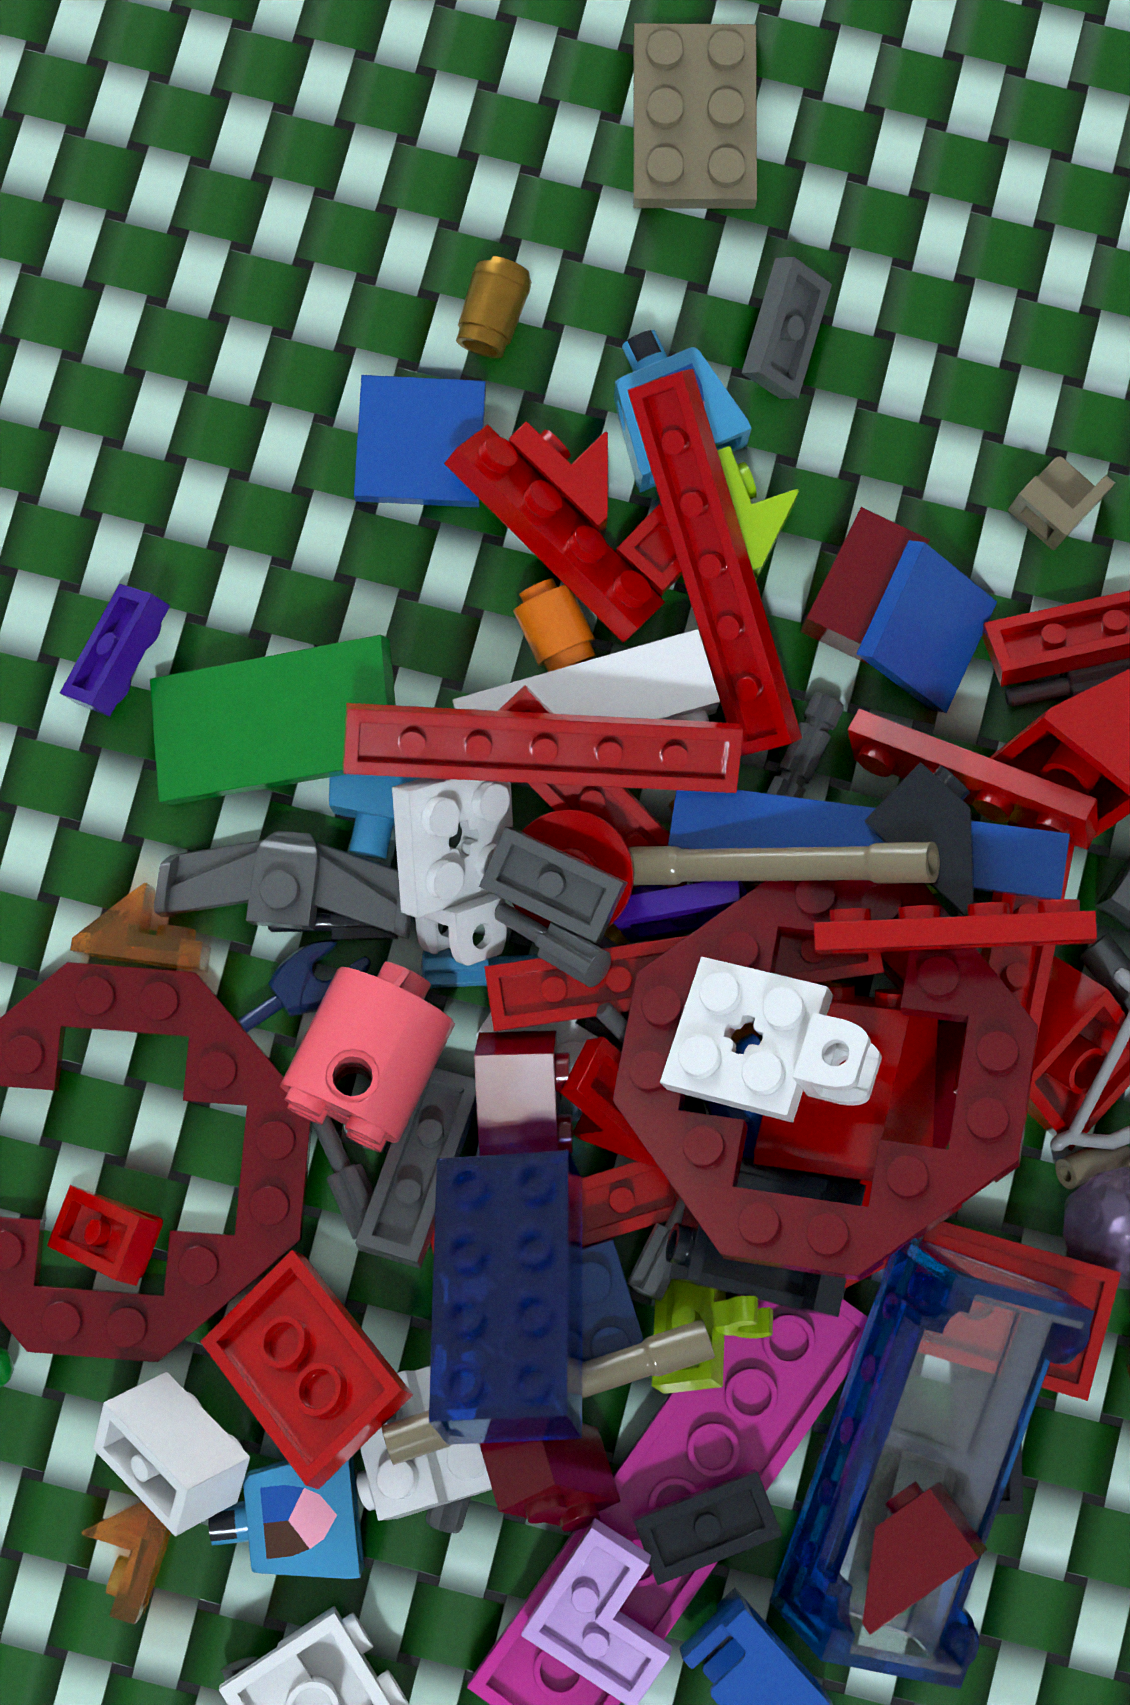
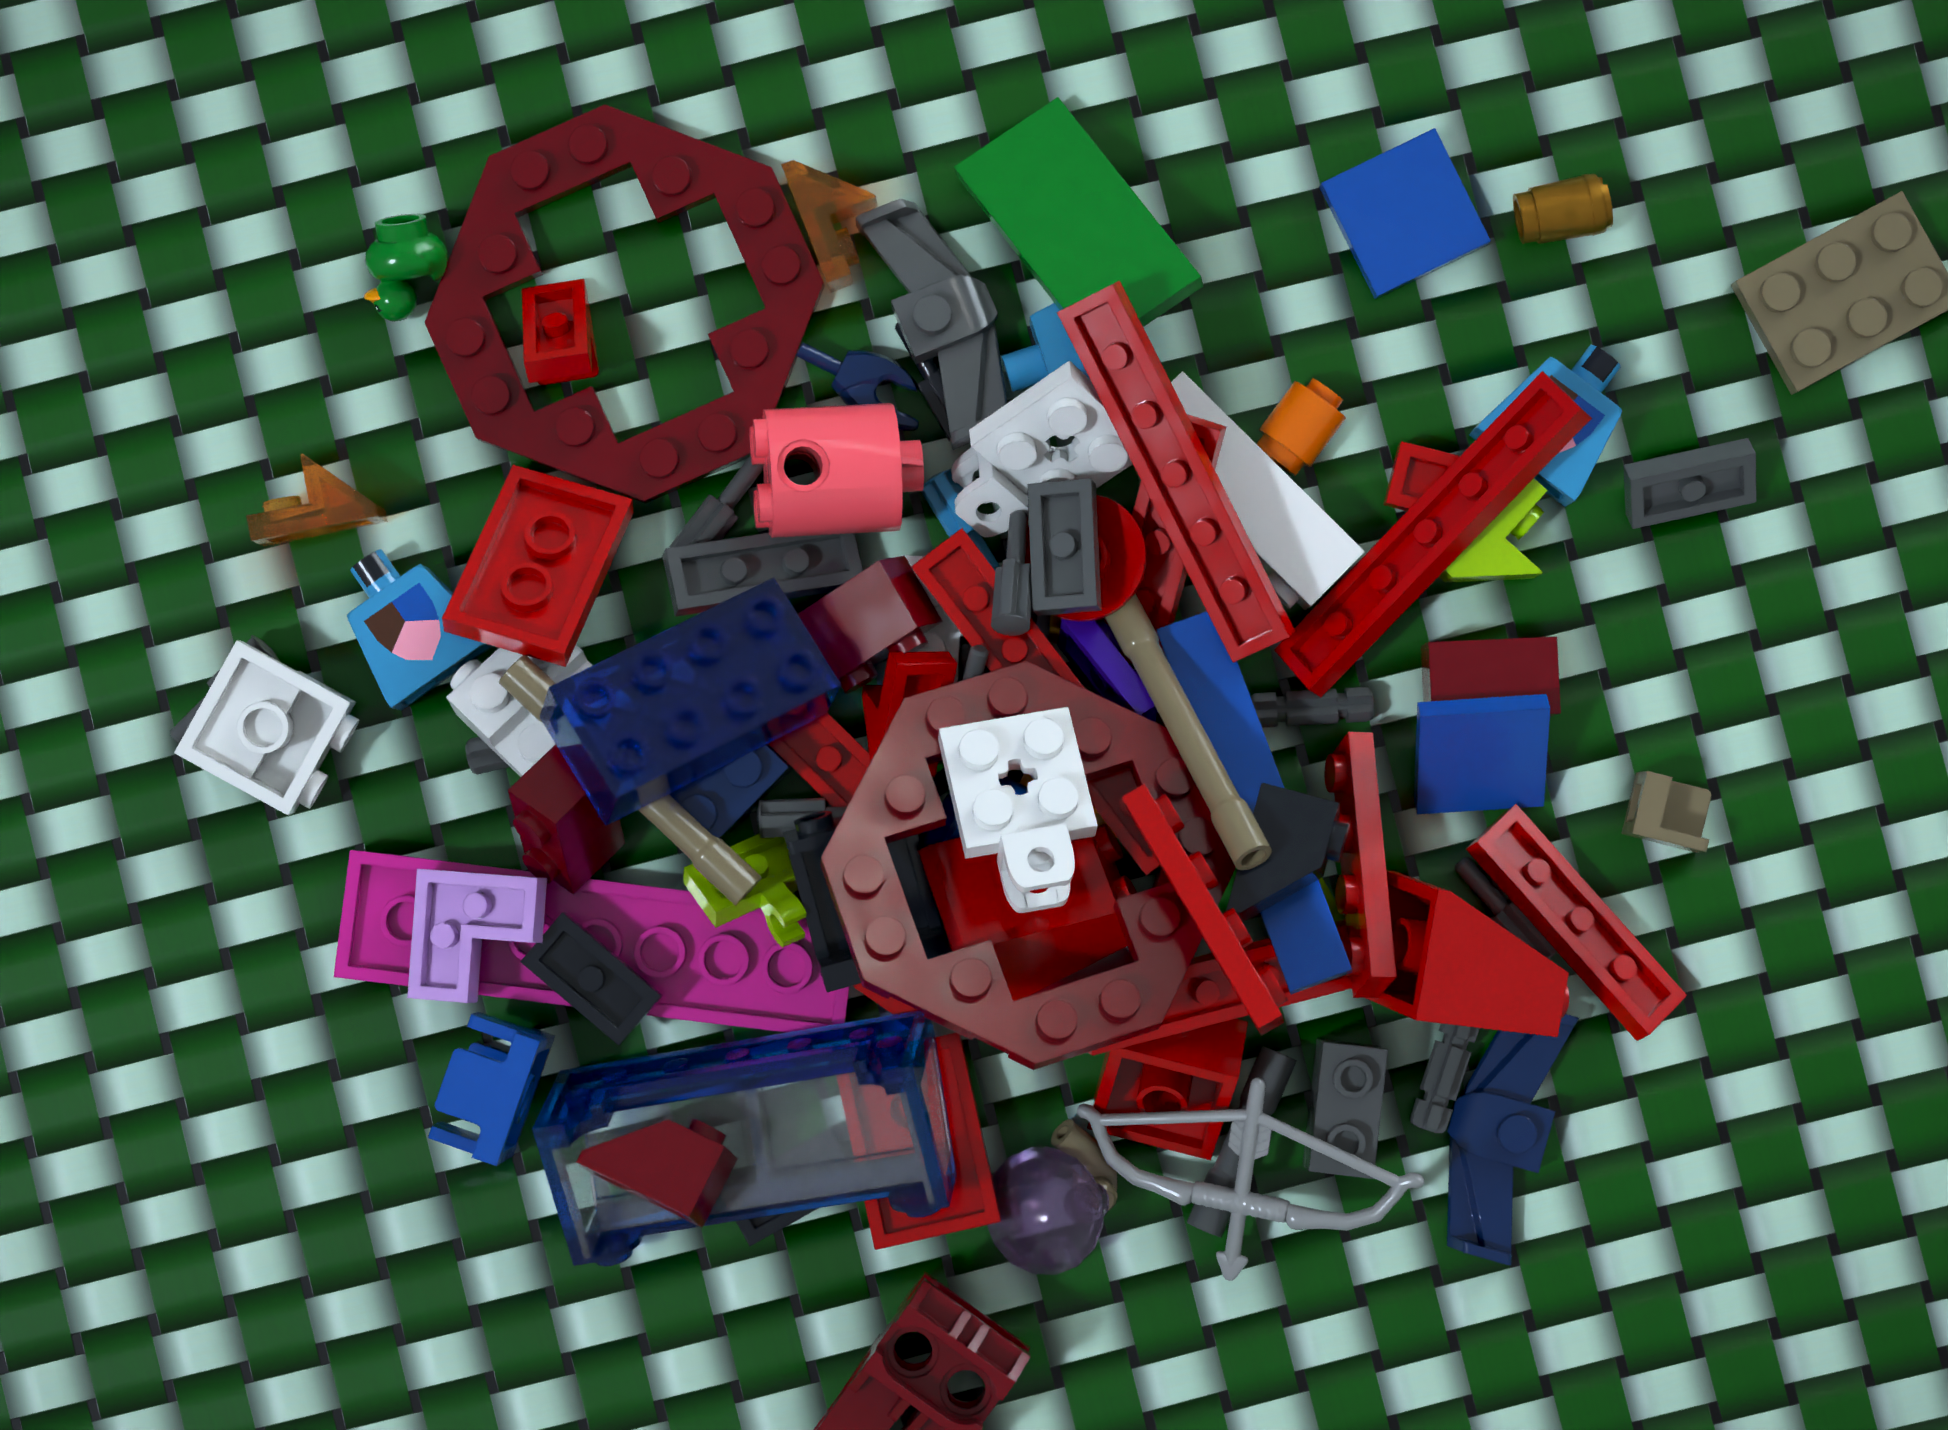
camera: 70 degrees right, 5 degrees up
dark purple plate [60,584,170,717] -> none
white brick [93,1372,250,1536] -> none
red plate [444,425,665,643] -> none
red slope [509,421,608,536] -> none

